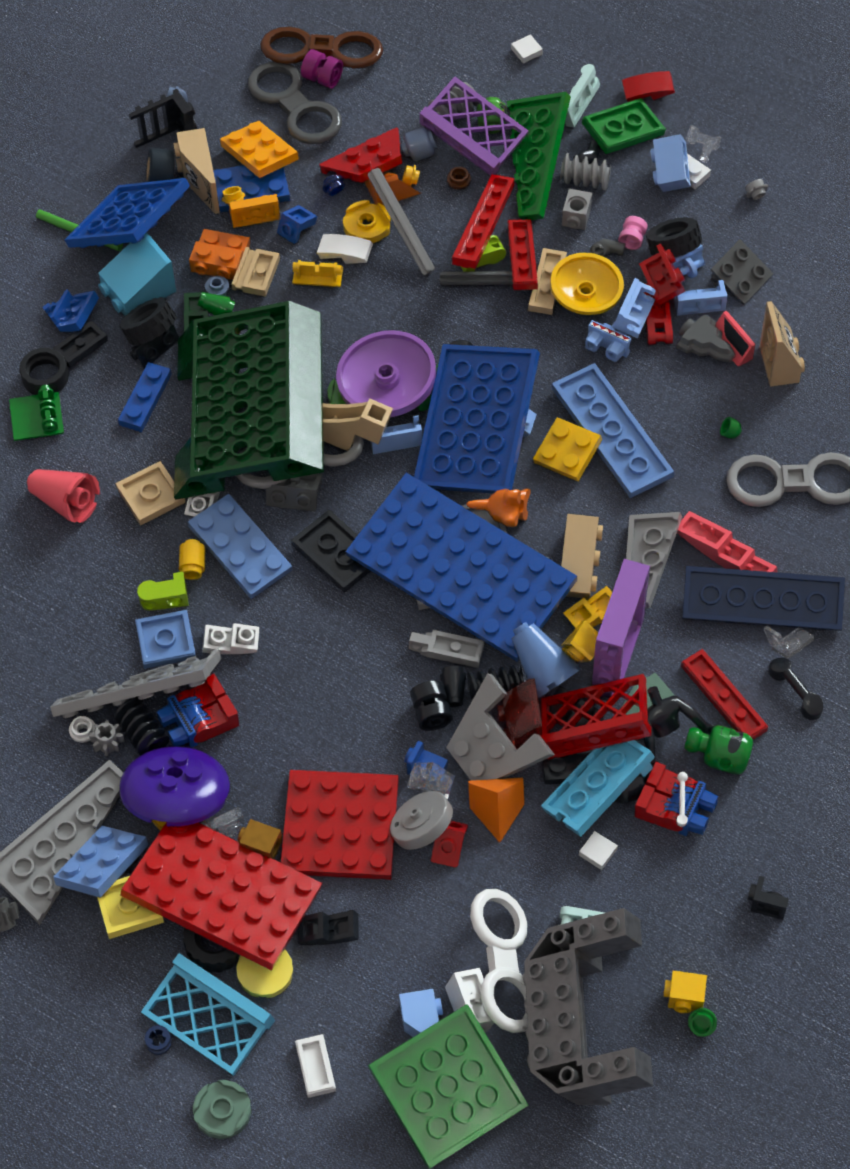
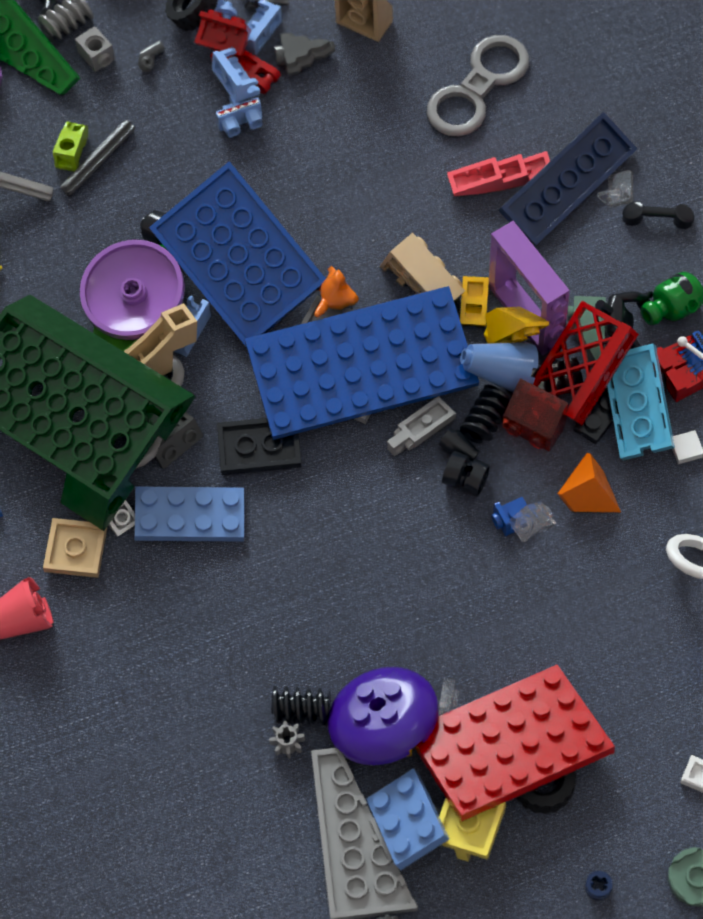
camera: 50 degrees left, 5 degrees up
light grey wing [50,649,222,718] -> none
white plate [69,716,95,743] -> none
medium blue tile [135,610,196,669] -> none
lime leg [137,572,189,611] -> none
medium azure fence [141,953,275,1076] -> none
hips [156,673,239,748] -> none
yellow brick [179,539,205,580] -> none
white slope [202,623,259,654] -> none
light yellow tile [236,950,293,998] -> none
pearl gold brick [237,819,283,859] -> none
red plate [281,770,399,880] -> none
black slope [298,910,359,945] -> none
light grey wheel [390,791,453,850] -> none
red bracket [431,821,468,867] -> none
light grey wing [446,673,555,781] -> none
red plate [452,174,515,269] -> none
red tile [507,219,538,290] -> none
tan plate [528,248,567,315] -> none
yellow plate [533,417,602,482] -> none
yellow dish [550,253,624,315] -> none
medium blue plate [552,363,674,498] -> none
bright pink wheel [618,216,648,250] -> none
light grey wing [626,512,682,608] -> none
red tile [681,649,768,740] -> none
coral slope [716,311,755,366] -> none
green hinge [720,417,742,439] -> none

